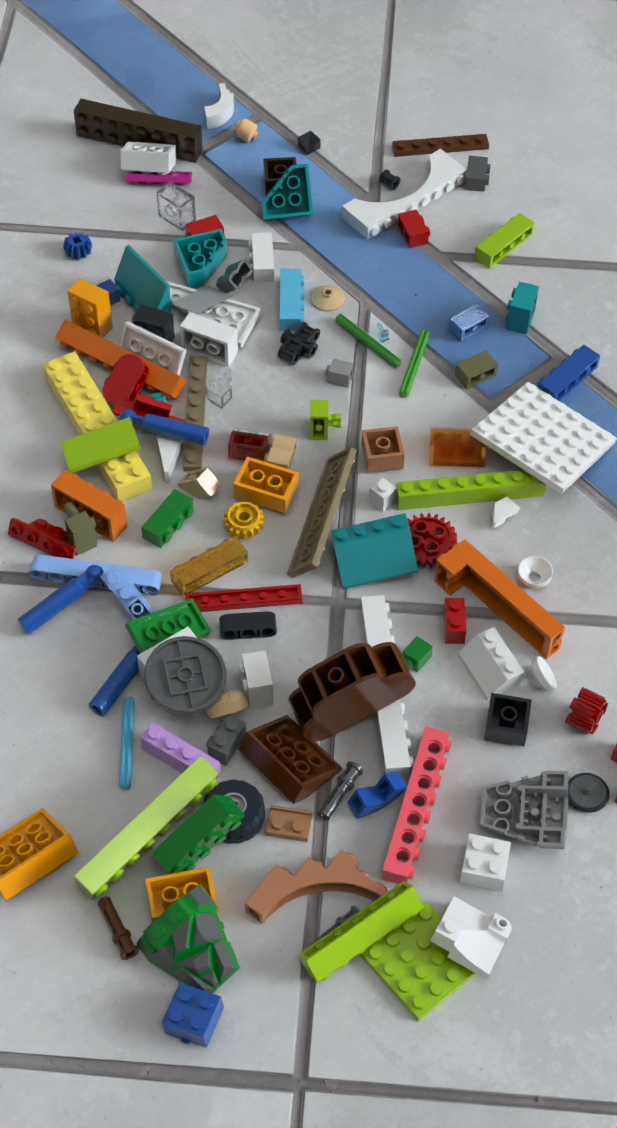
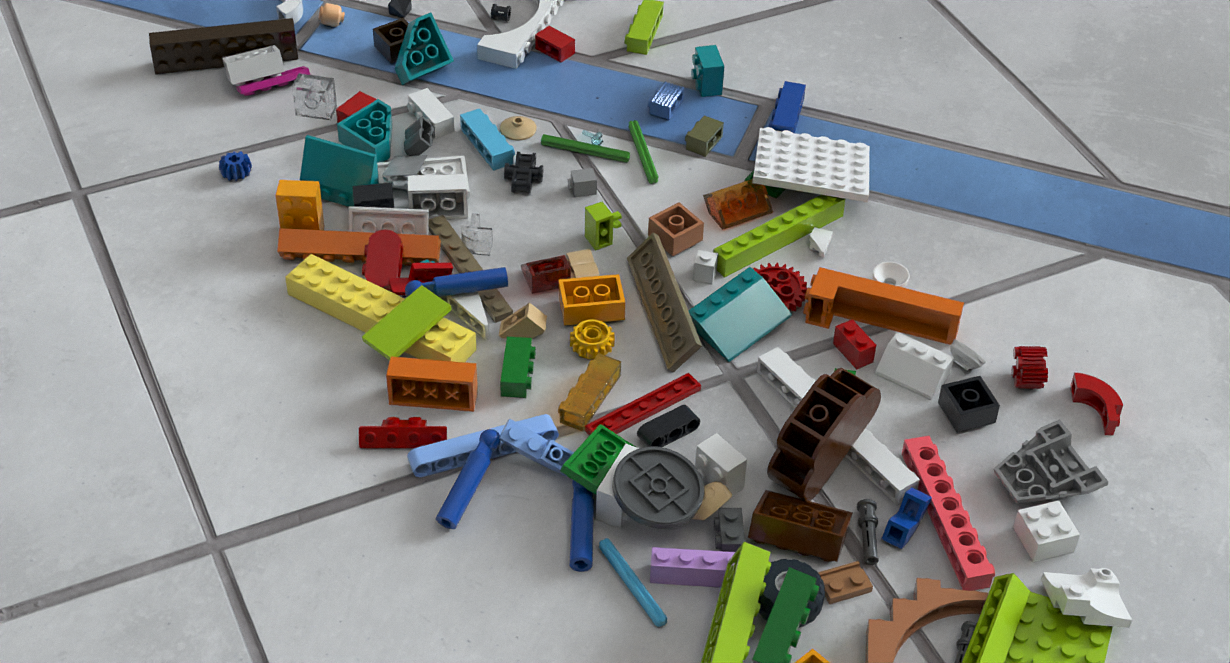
camera: 30 degrees left, 10 degrees down
olive brick [64,503,98,555] -> none
dark grey wheel [568,773,610,813] -> none

